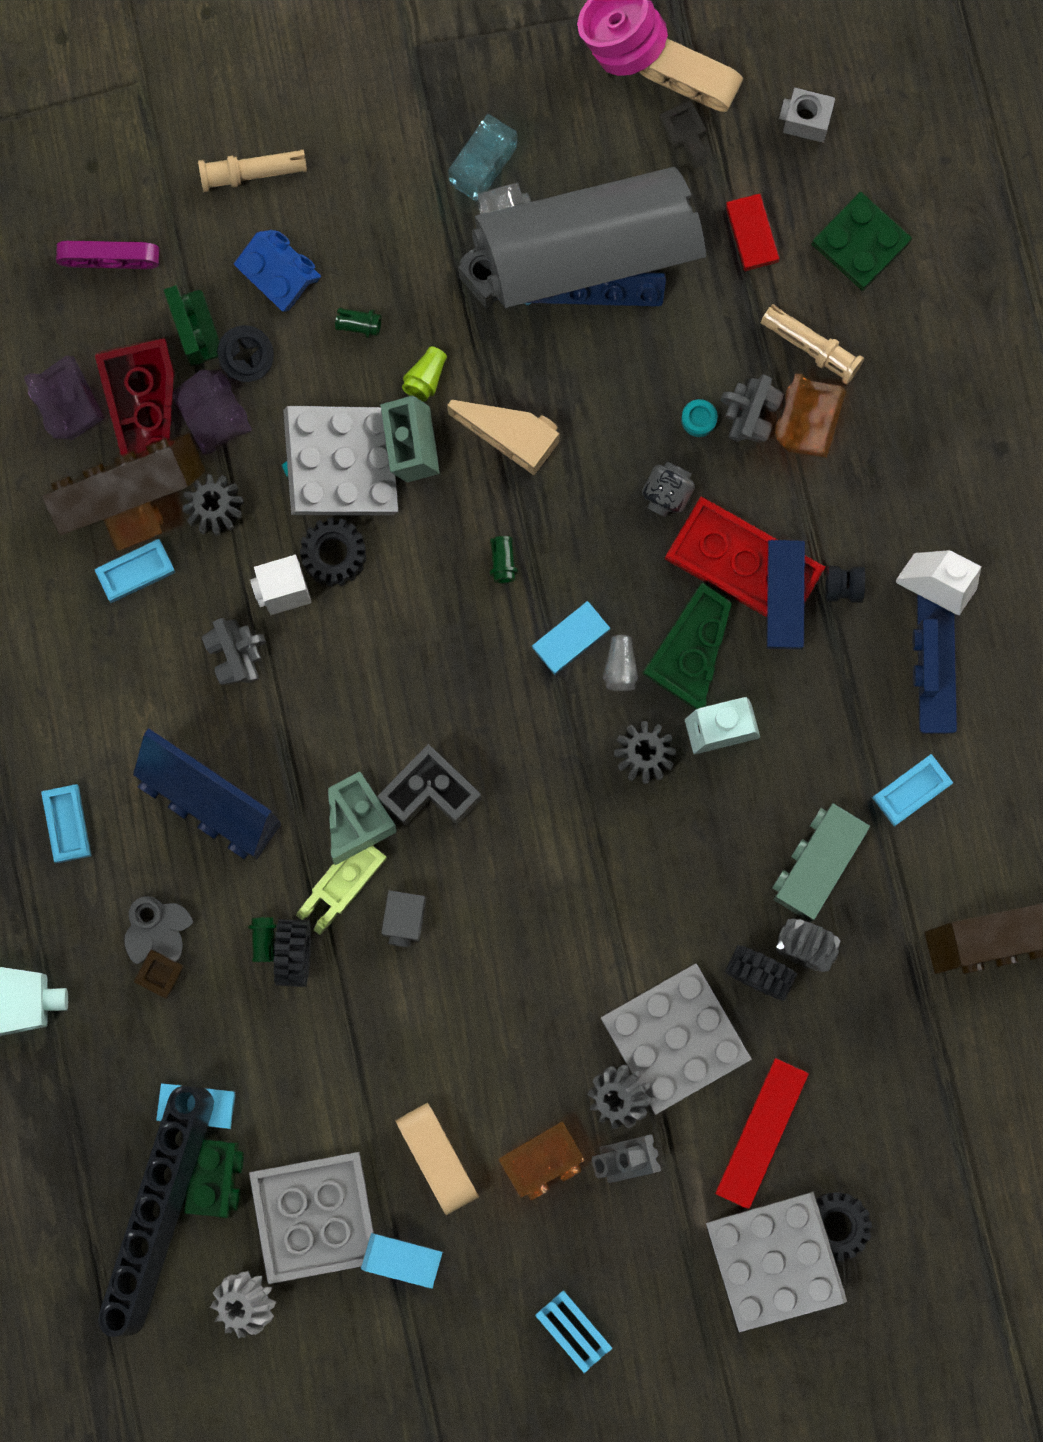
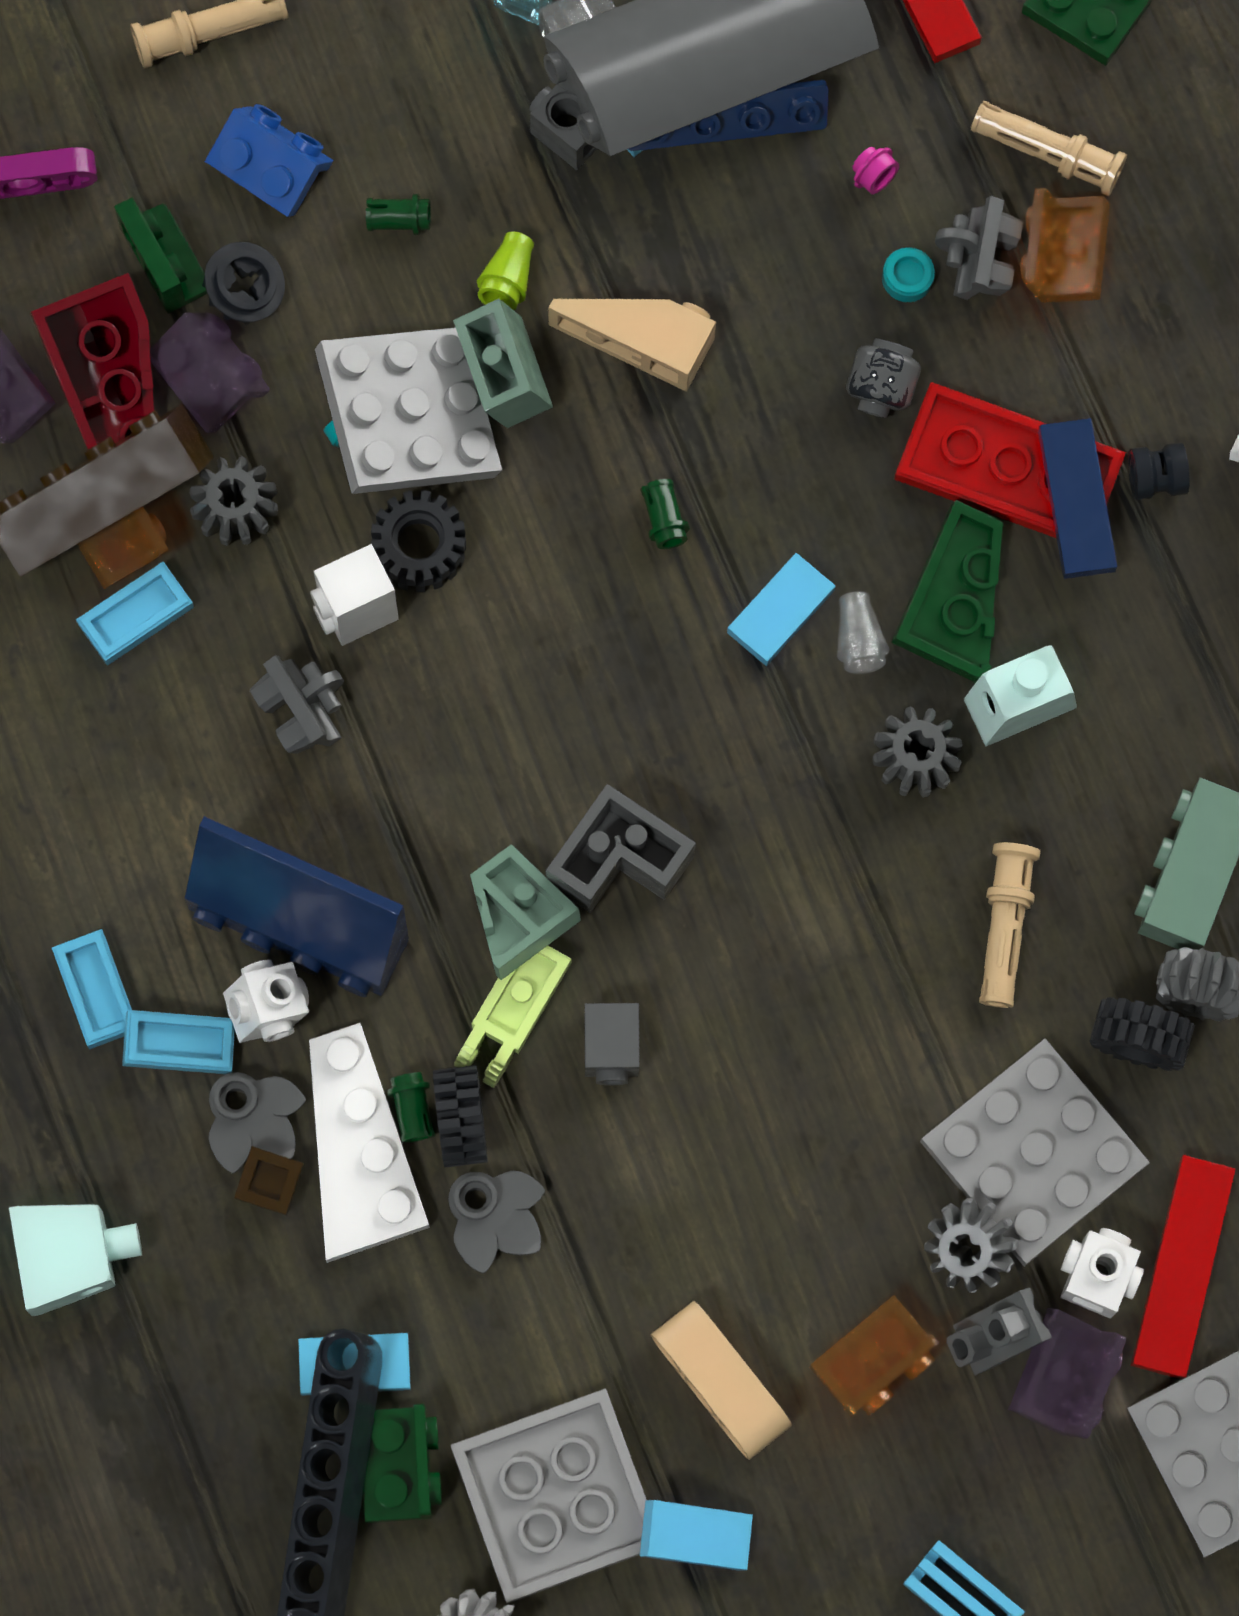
camera: 15 degrees left, 5 degrees down
none -> medium azure tile [122,1010,235,1074]
none -> white brick [223,960,309,1043]
none -> white wing [309,1023,430,1263]
none -> dark grey plate [449,1171,545,1274]
none -> dark pink plate [852,147,899,194]
none -> tan pin [979,842,1040,1008]
none -> clear purple bracket [1009,1308,1126,1439]
none -> white brick [1060,1228,1144,1319]

